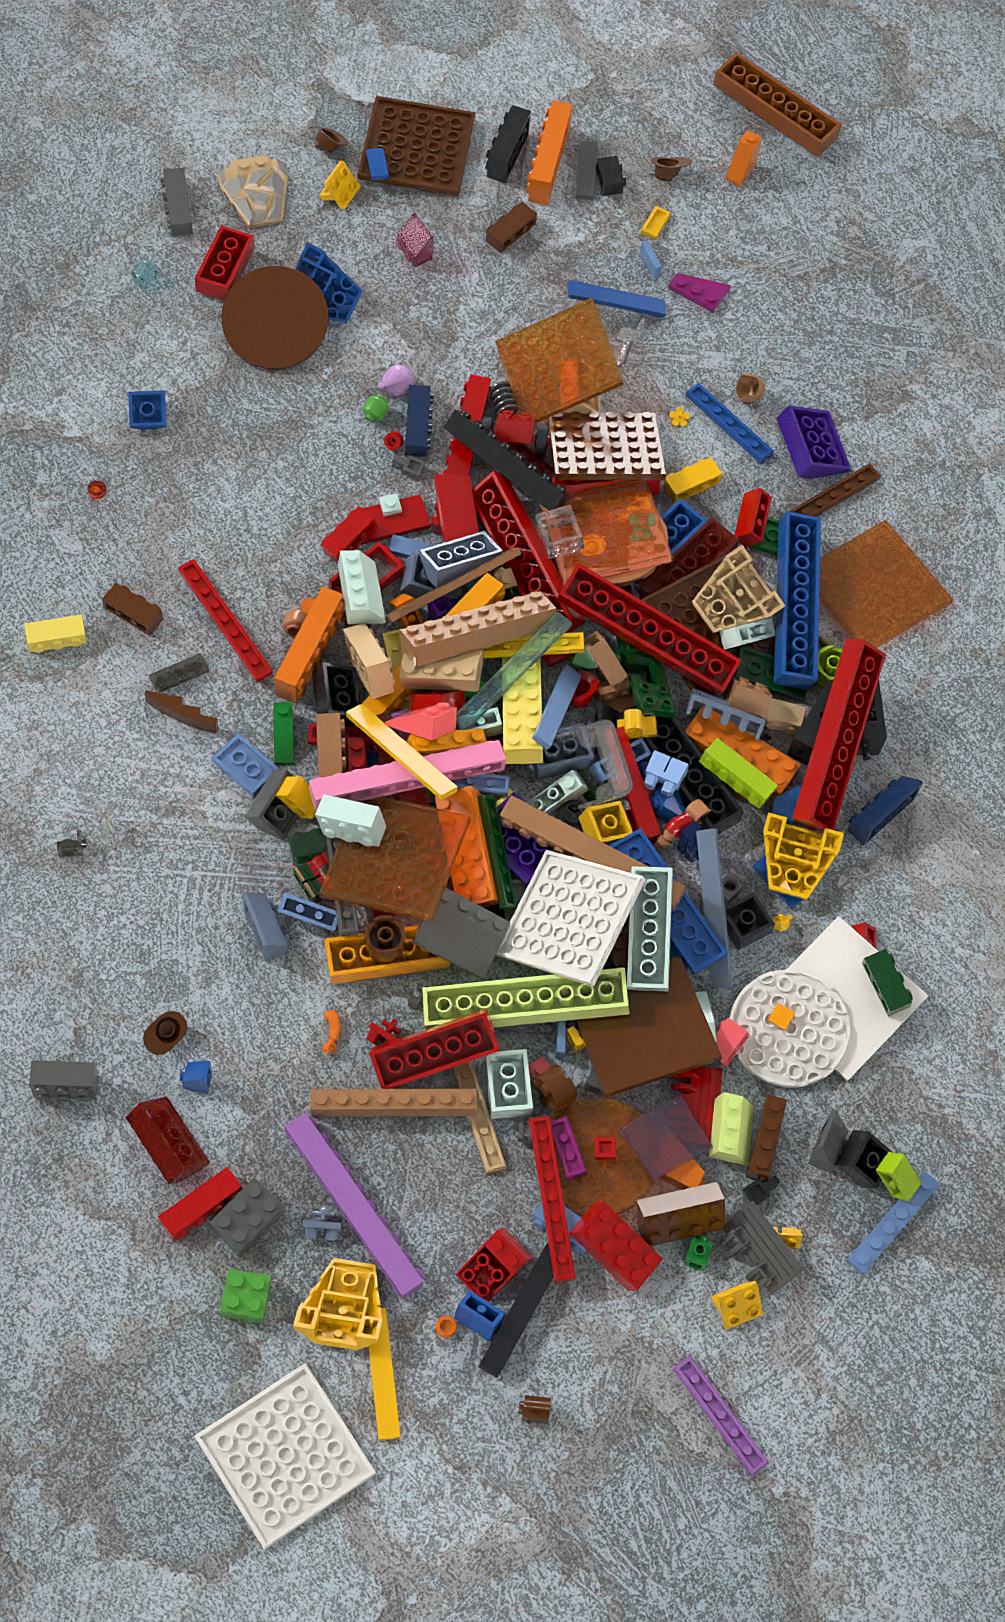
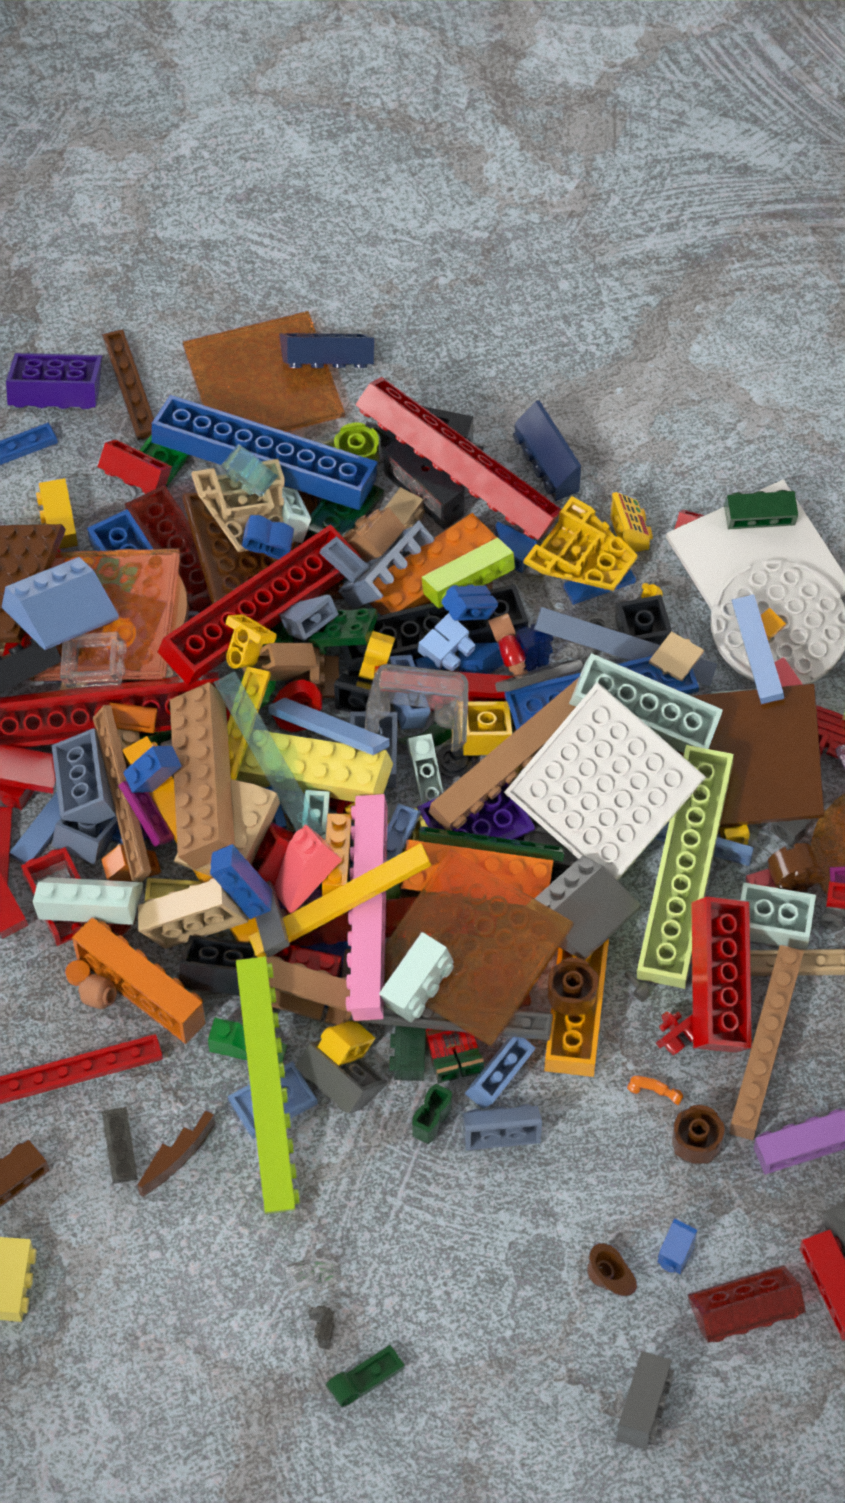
camera: 65 degrees left, 5 degrees down
none -> medium blue slope [2,557,119,650]
none -> orange tile [109,703,157,733]
none -> magenta tile [118,780,175,847]
none -> blue brick [123,746,182,793]
none -> blue brick [210,844,272,919]
none -> clear light blue brick [221,444,278,497]
none -> yellow tile [226,614,277,668]
none -> lime brick [236,957,300,1214]
none -> blue brick [242,515,294,559]
none -> dark grey tile [255,880,290,957]
none -> dark blue slope [279,333,374,368]
none -> sand blue slope [280,595,339,640]
none -> sand blue tile [320,536,370,583]
none -> dark green plate [326,1344,405,1407]
none -> dark green brick [412,1084,452,1144]
none -> blue brick [442,584,498,621]
none -> dark grey tile [495,660,583,692]
none -> yellow slope [610,492,653,552]
none -> tan piece [649,631,704,682]
none -> reddish brown brick [672,1105,725,1164]
none -> tile [732,594,784,704]

